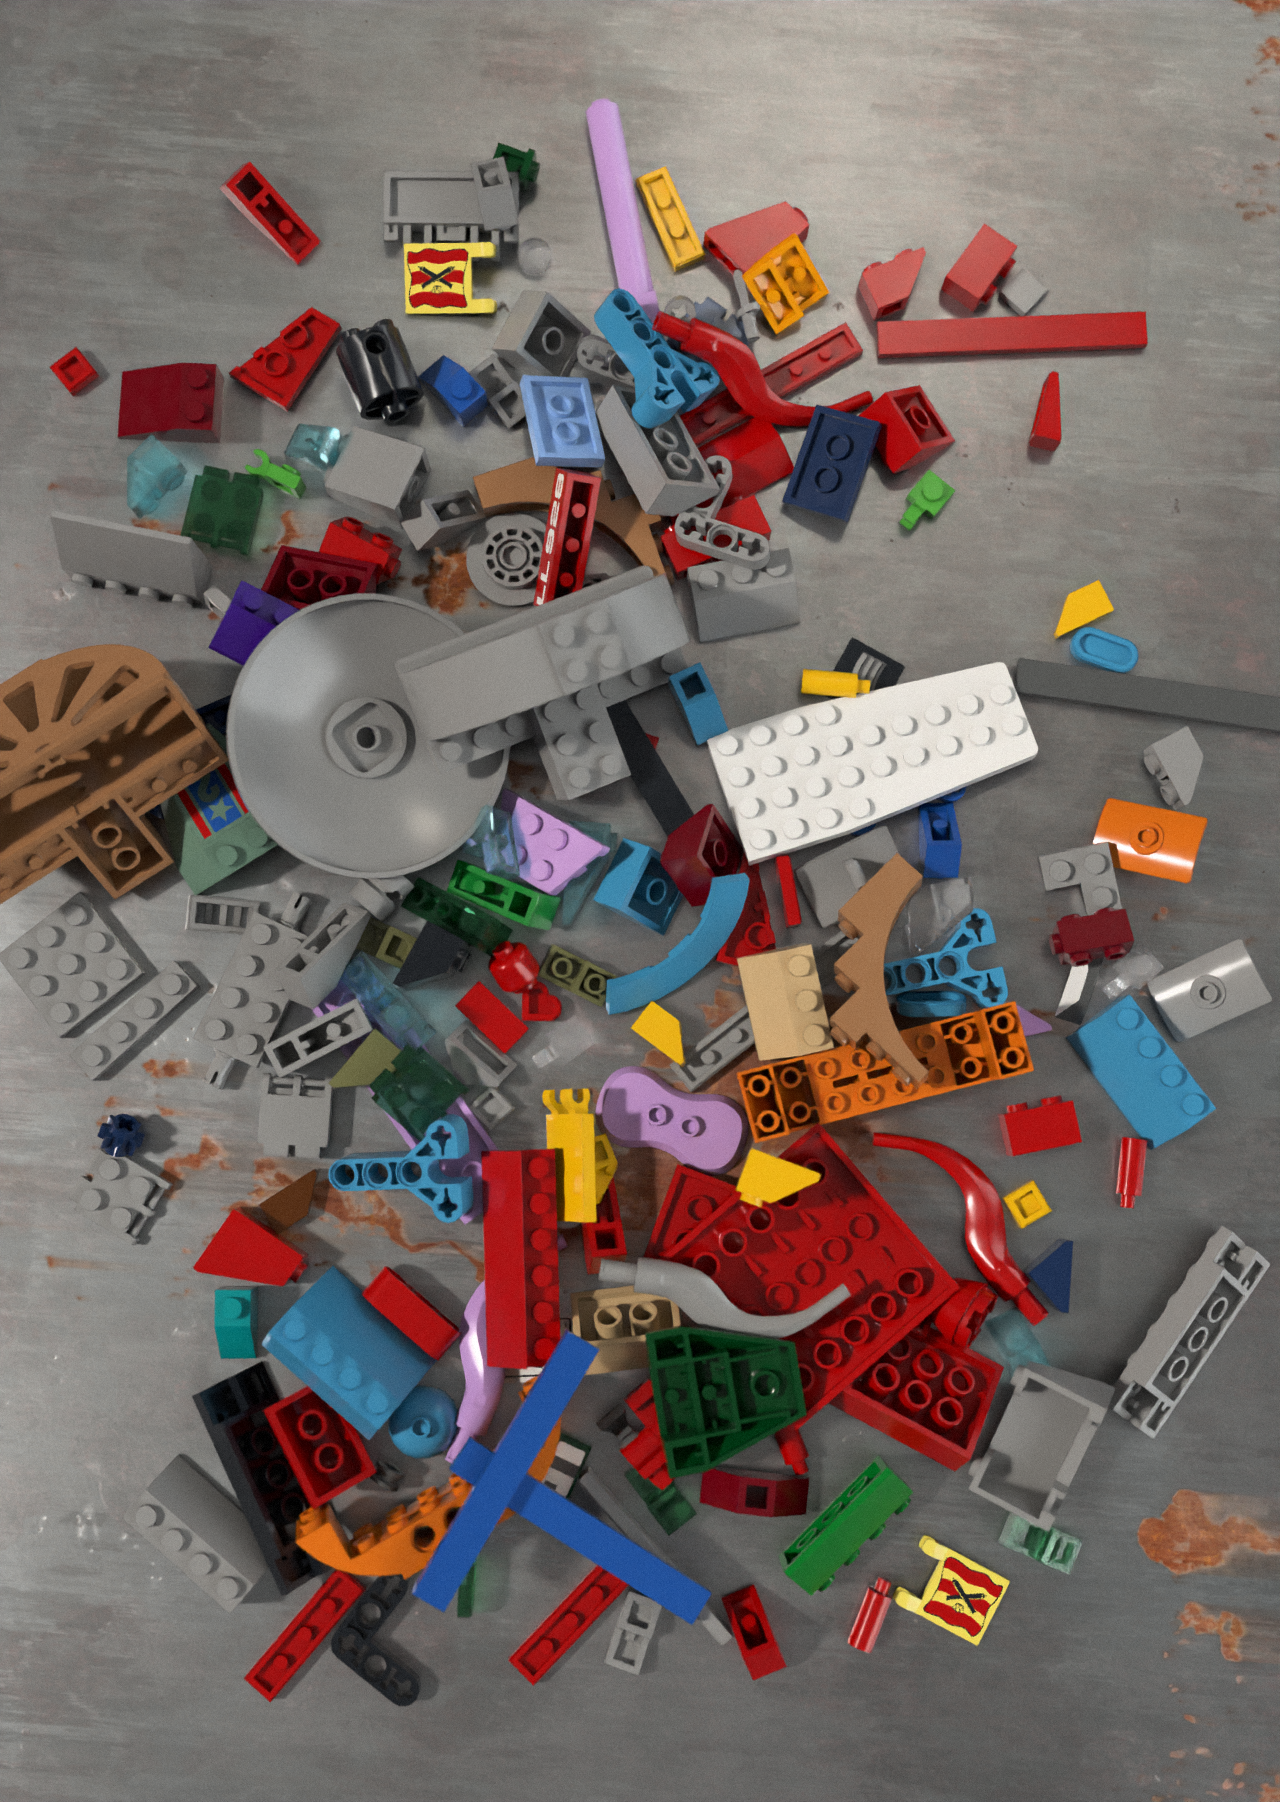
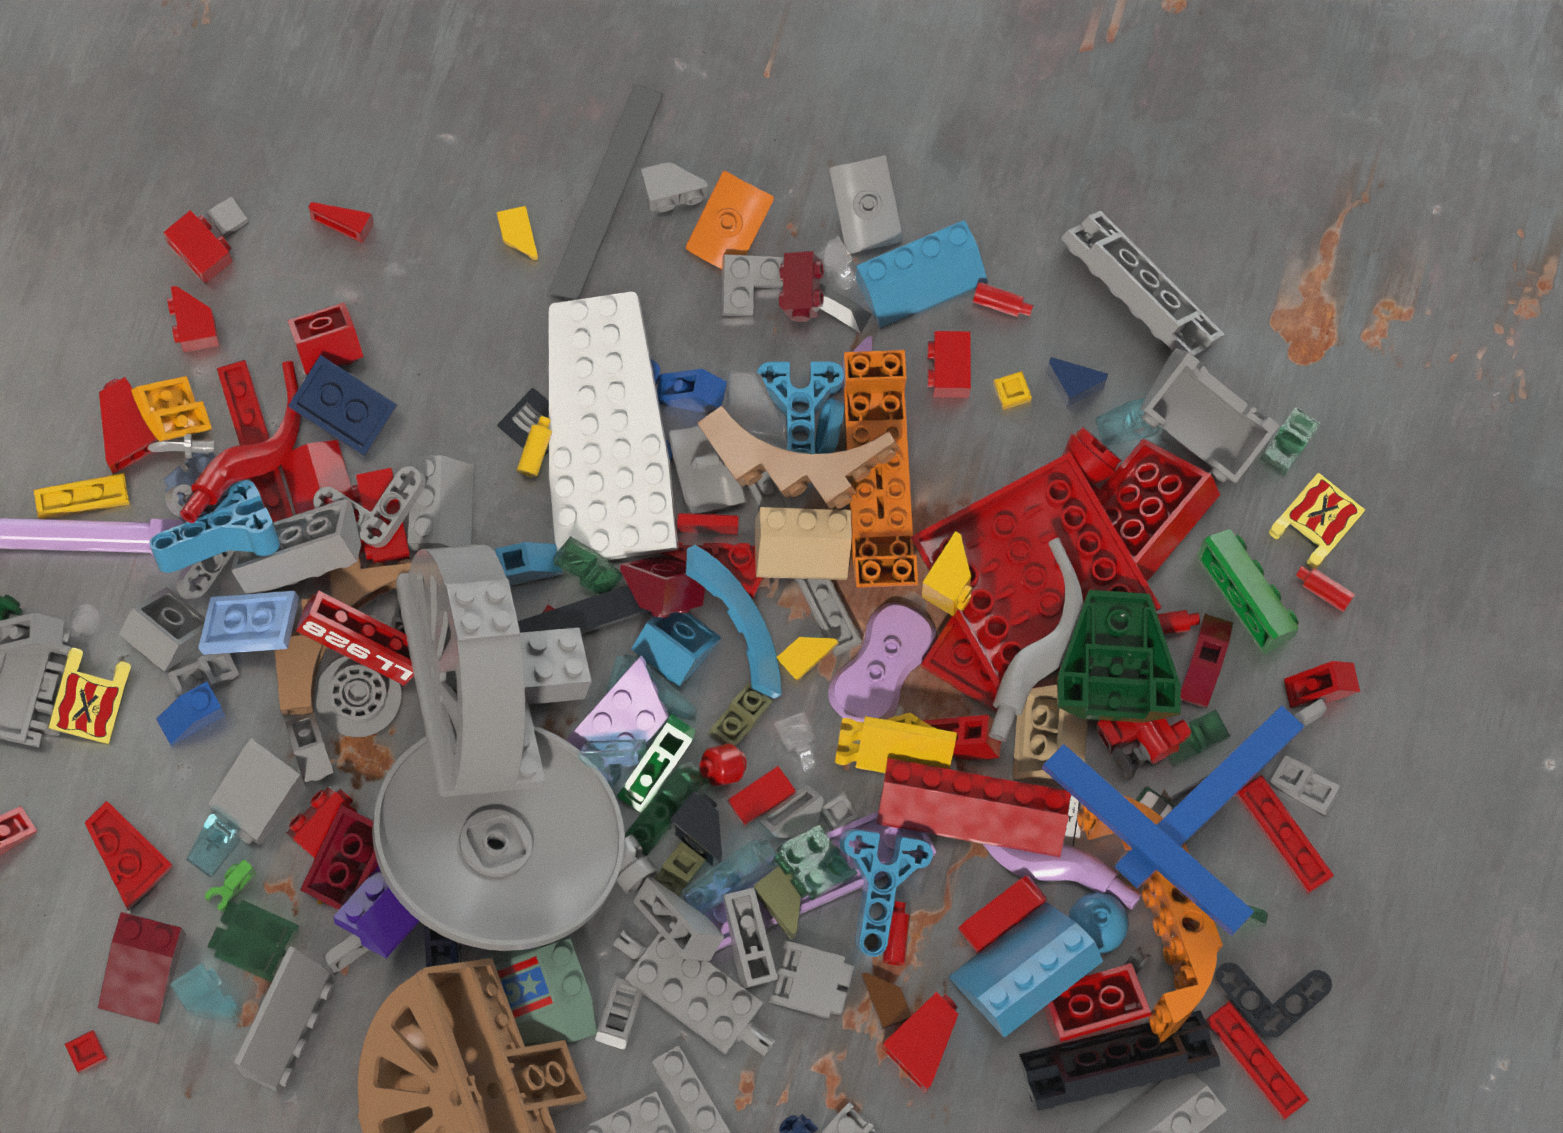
camera: 80 degrees left, 10 degrees down
teal slope [214,1286,258,1359] -> none
black cylinder [336,319,424,423] -> none
red tile [521,981,562,1022] -> none
red animal [872,1132,1049,1326] -> none
red tile [876,311,1148,358] -> none
bright green plate [899,470,956,531] -> none
dark azure tile [1070,627,1139,674] -> none
none -> clear green slope [553,536,622,594]
none -> red cylinder [882,901,910,966]

